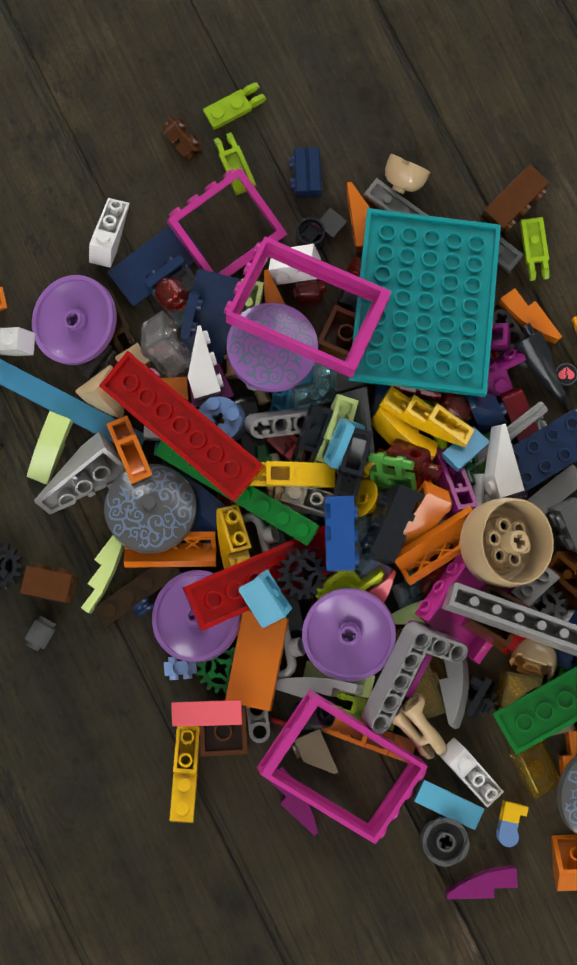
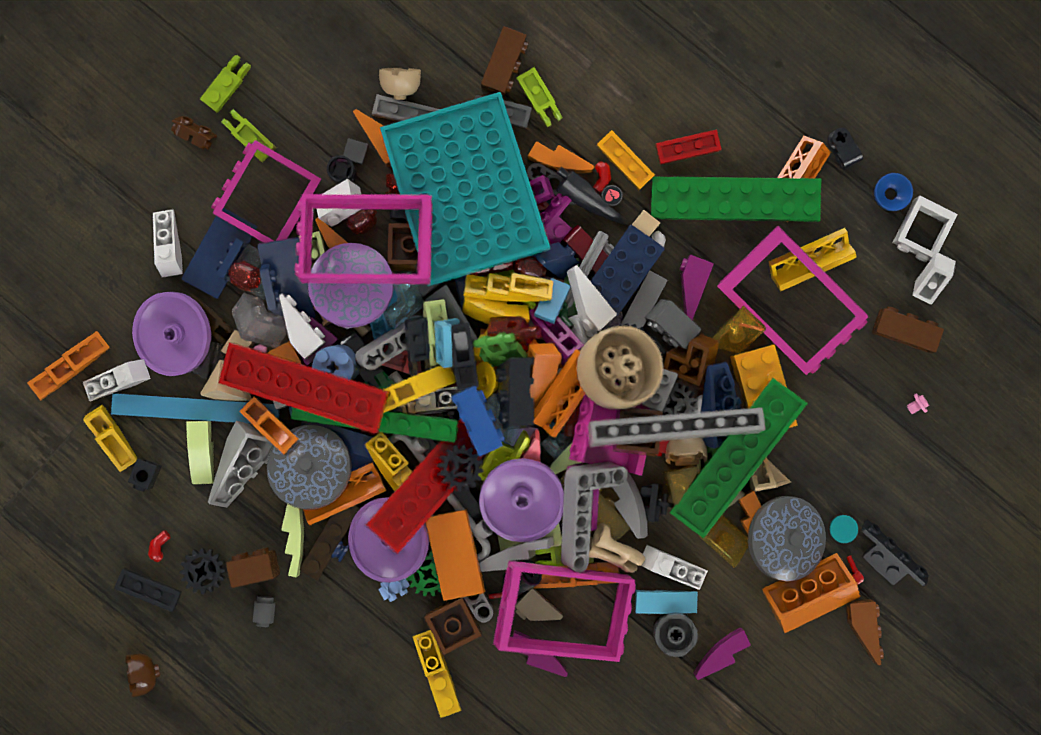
camera: 25 degrees left, 5 degrees up
coral slope [171,700,242,726] -> none
medium azure panel [239,569,292,628] -> none
dark blue brick [289,147,322,198] -> none
leg [496,800,529,847] -> none
none -> red arm [592,161,611,194]

